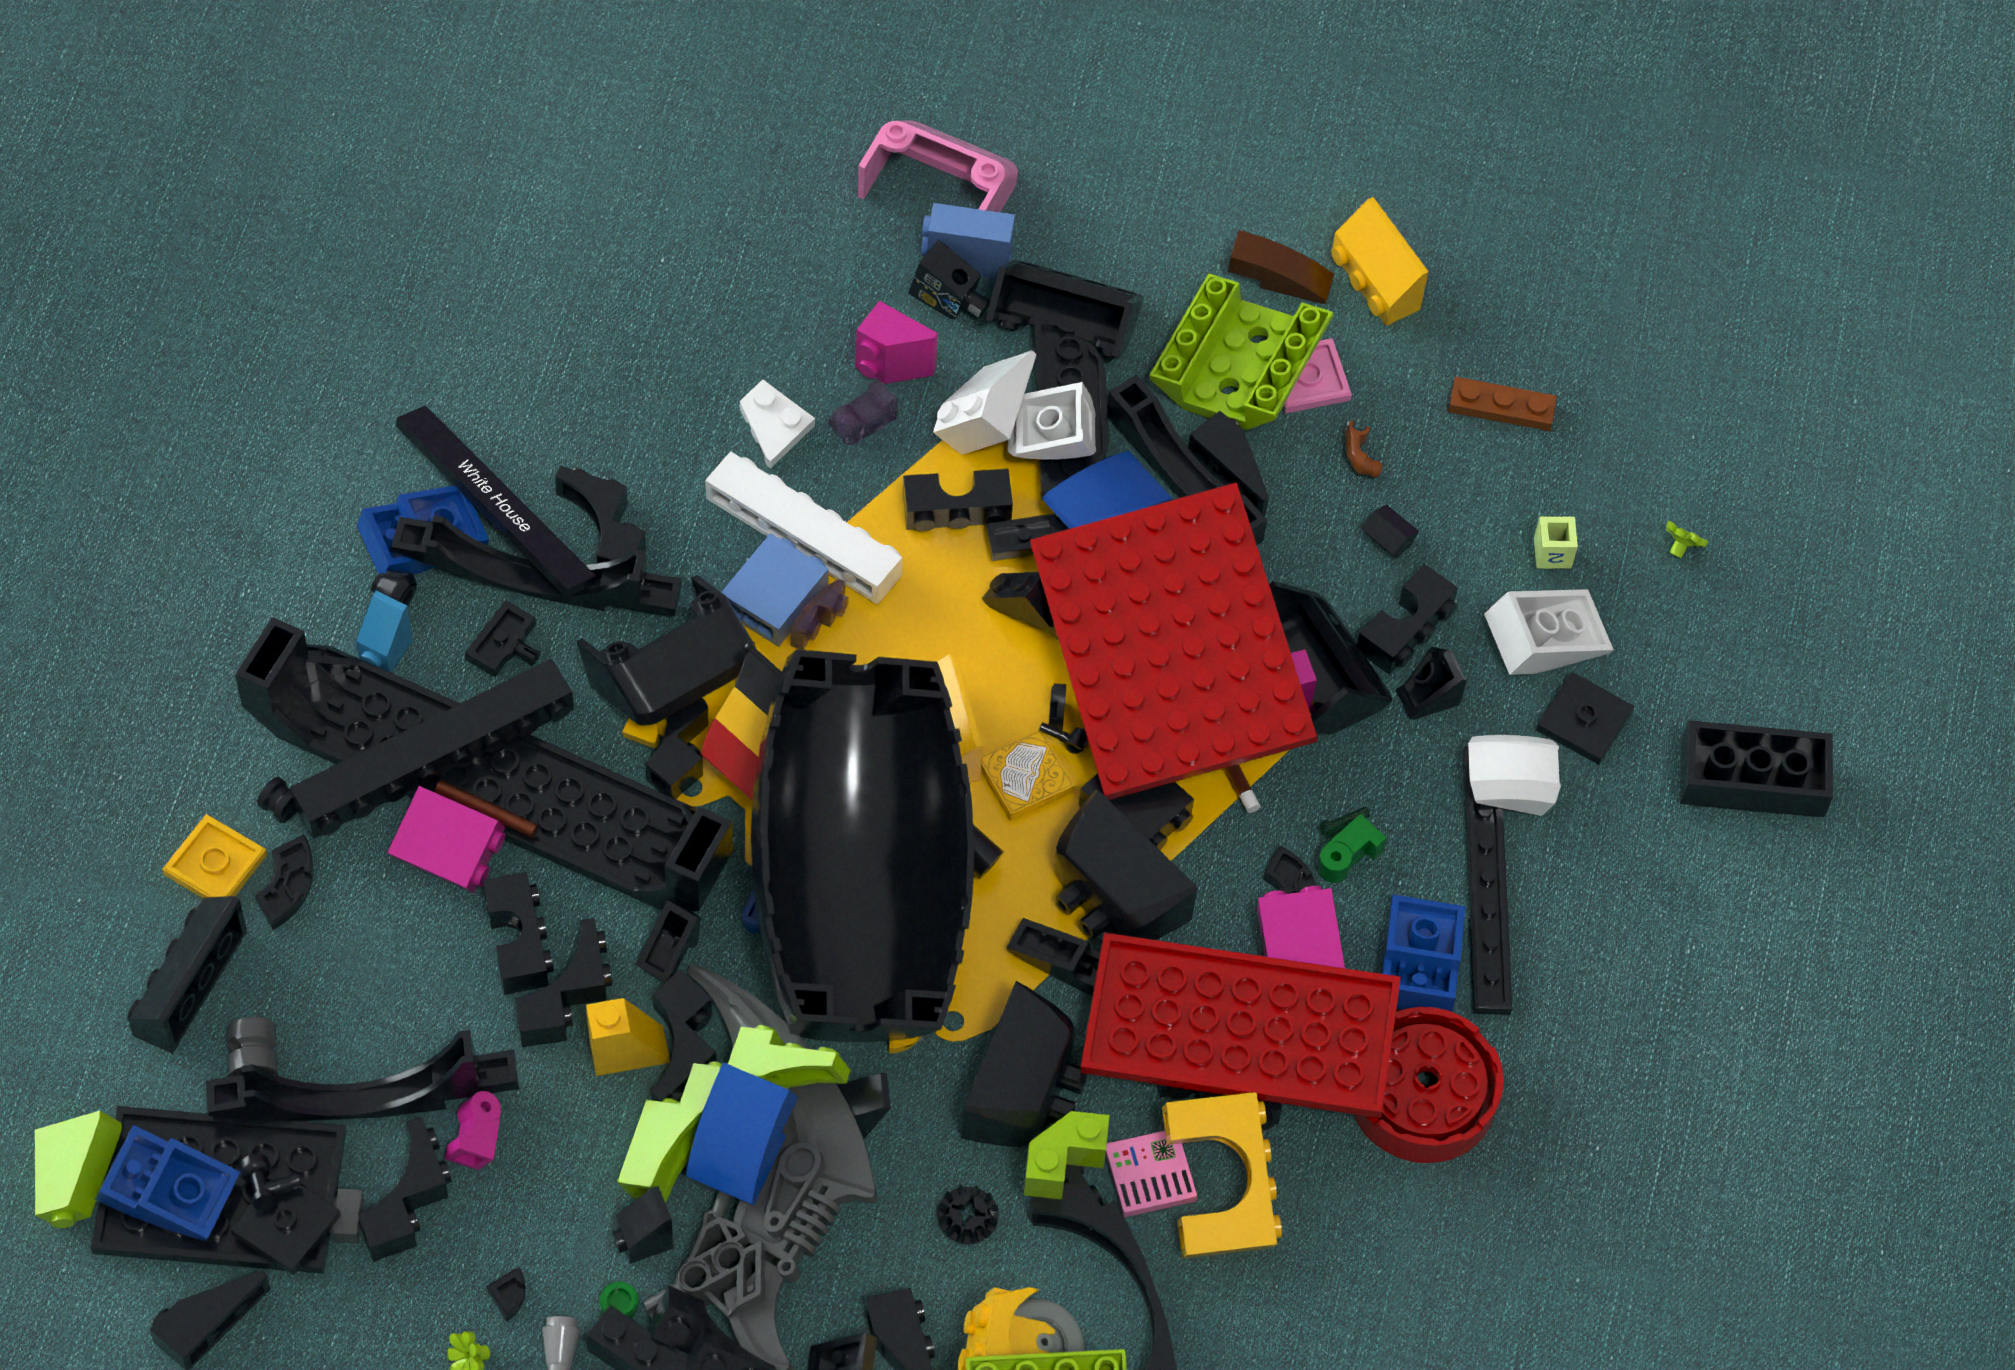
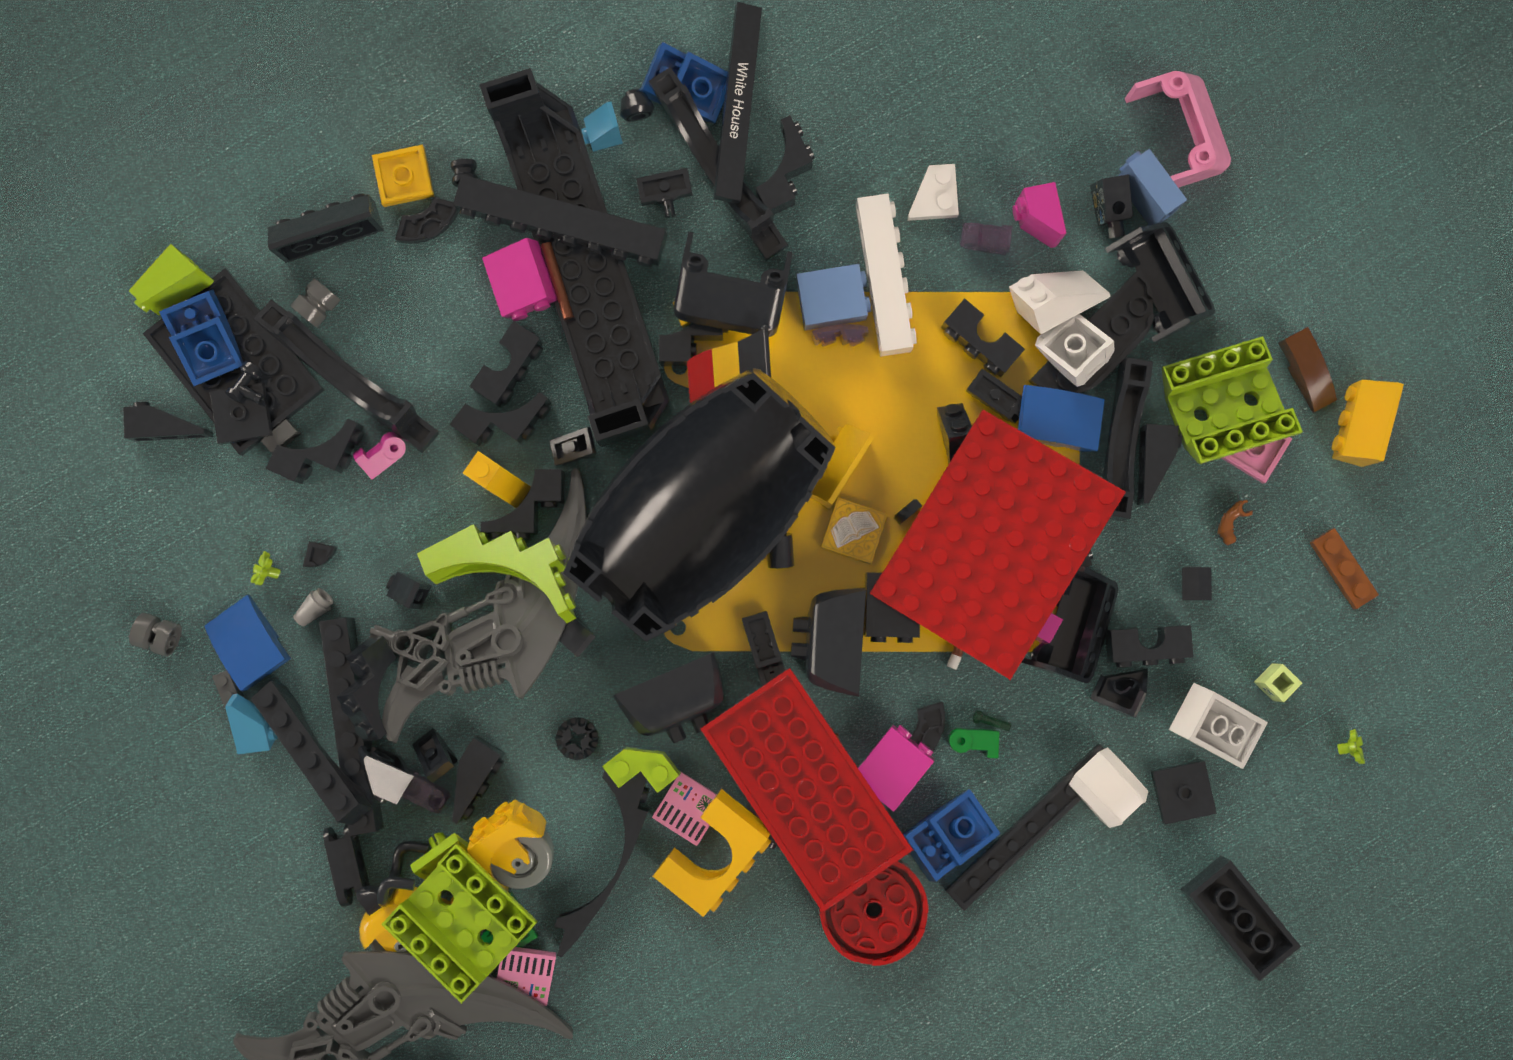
camera: 50 degrees right, 25 degrees up
green tile [600,1282,639,1319] -> none
blue slope [686,1062,798,1206] -> none
black hand [1039,722,1089,754] -> none

